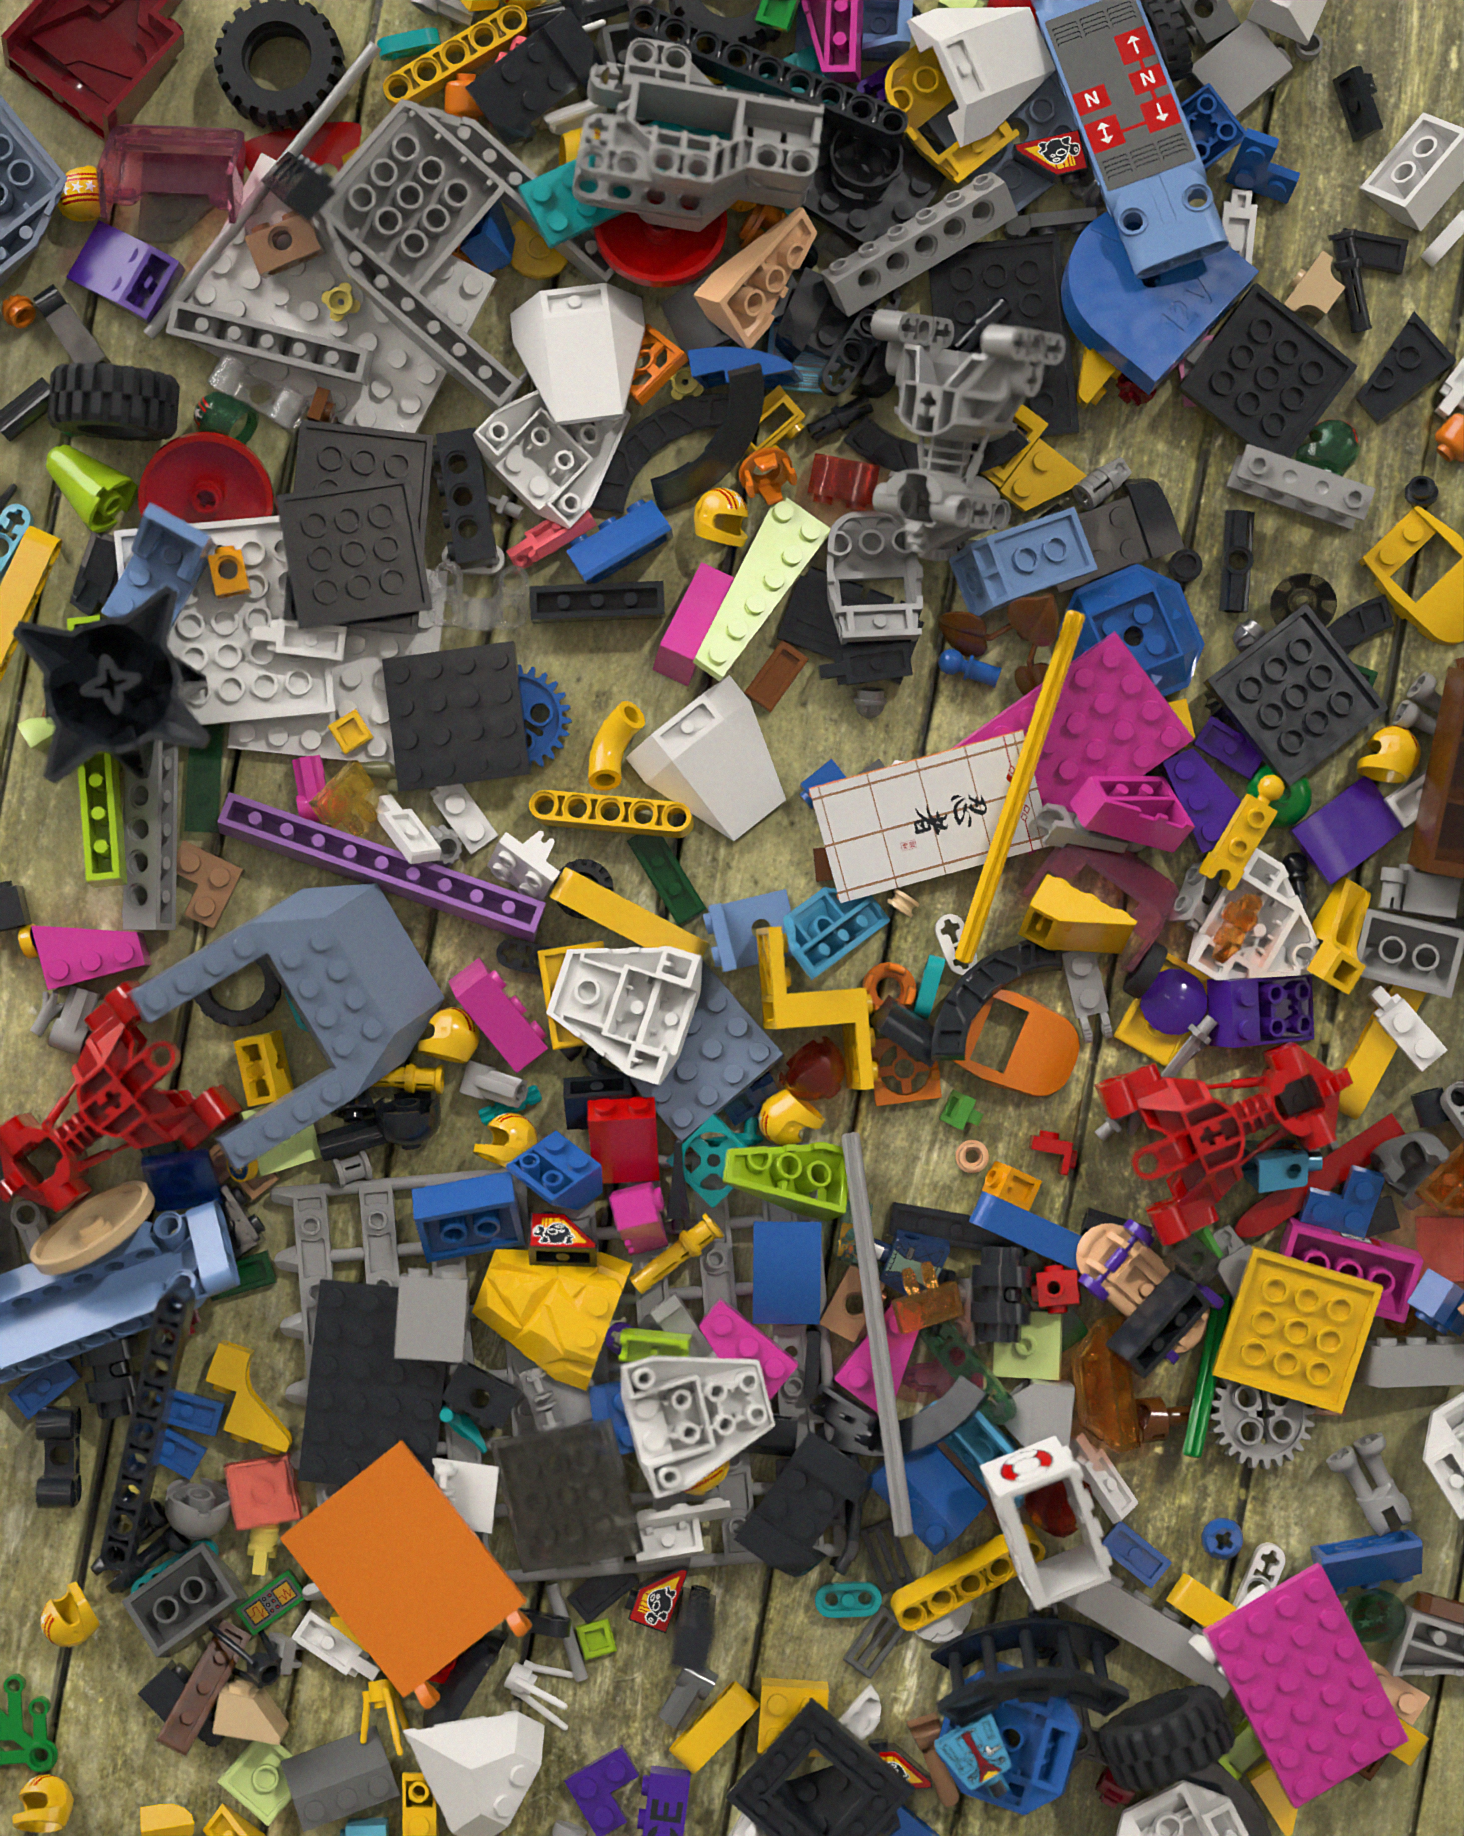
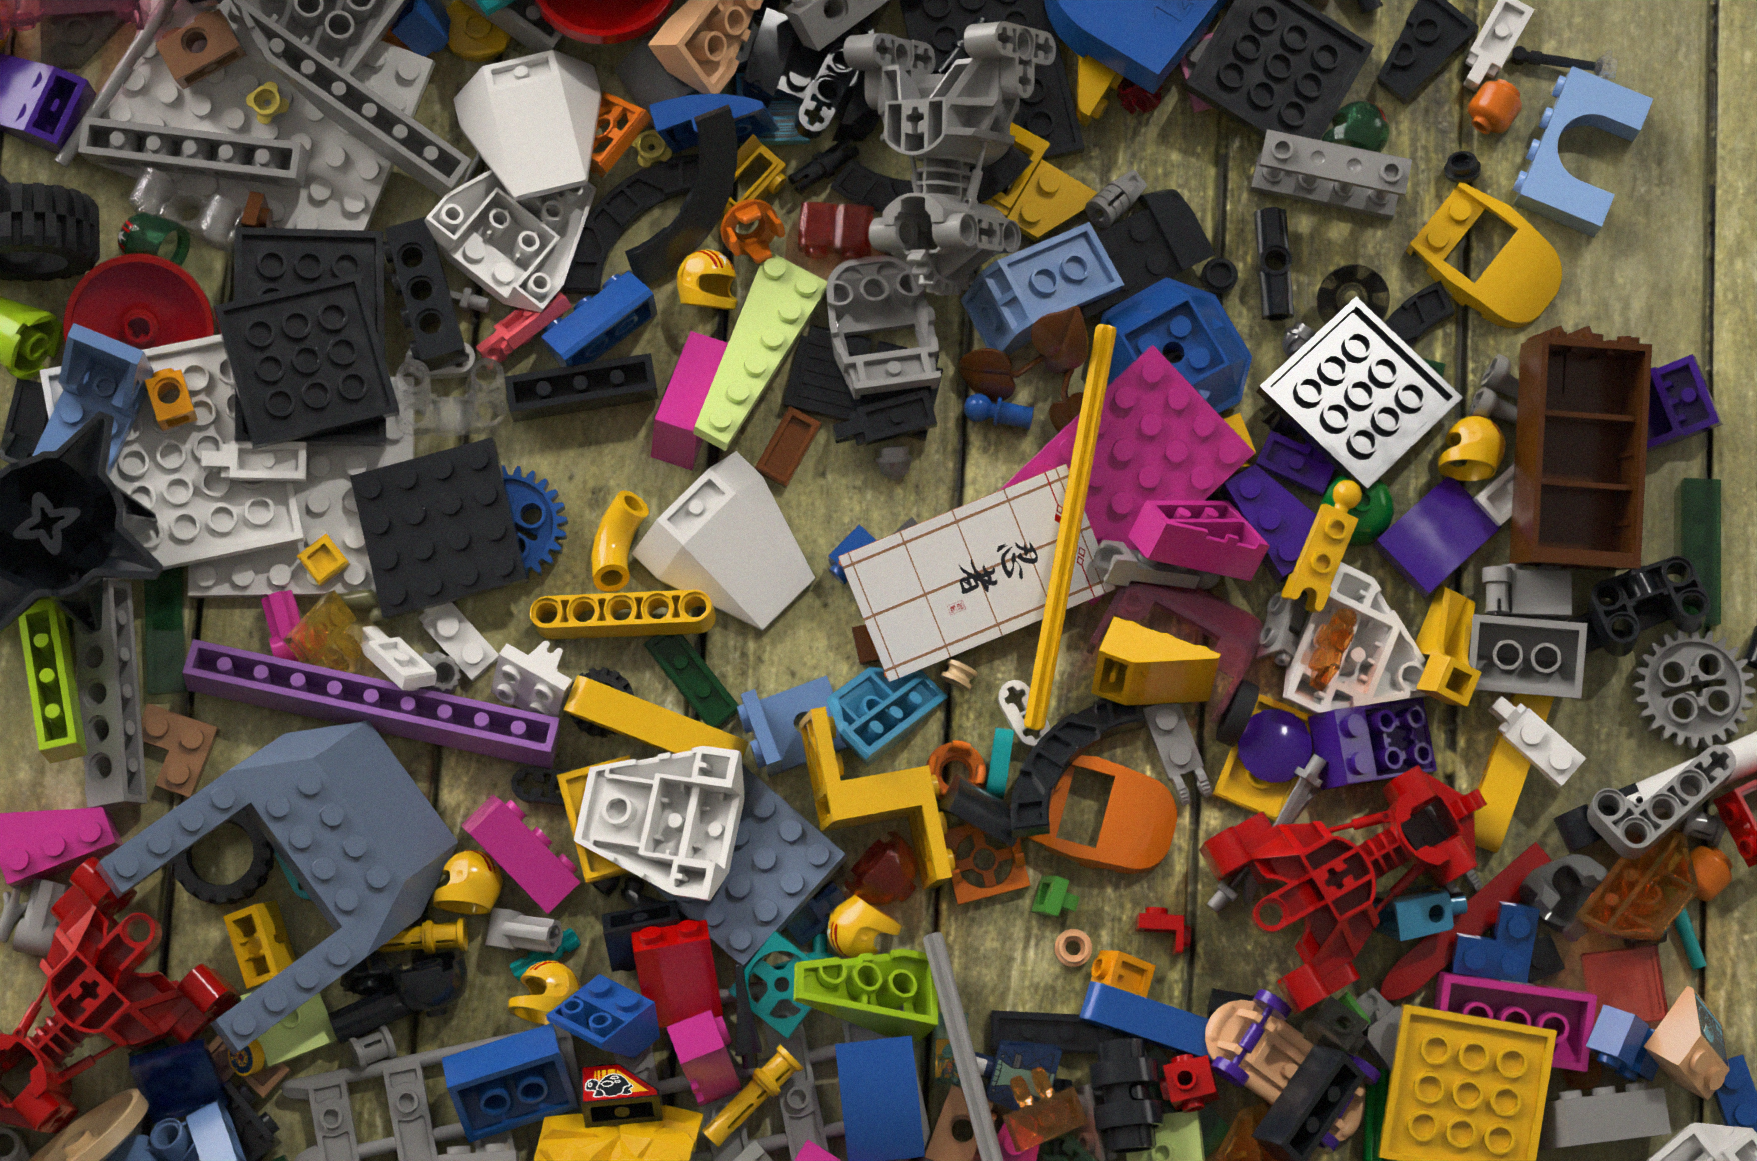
camera: 10 degrees left, 10 degrees down
black bar [1282,852,1310,912] -> none

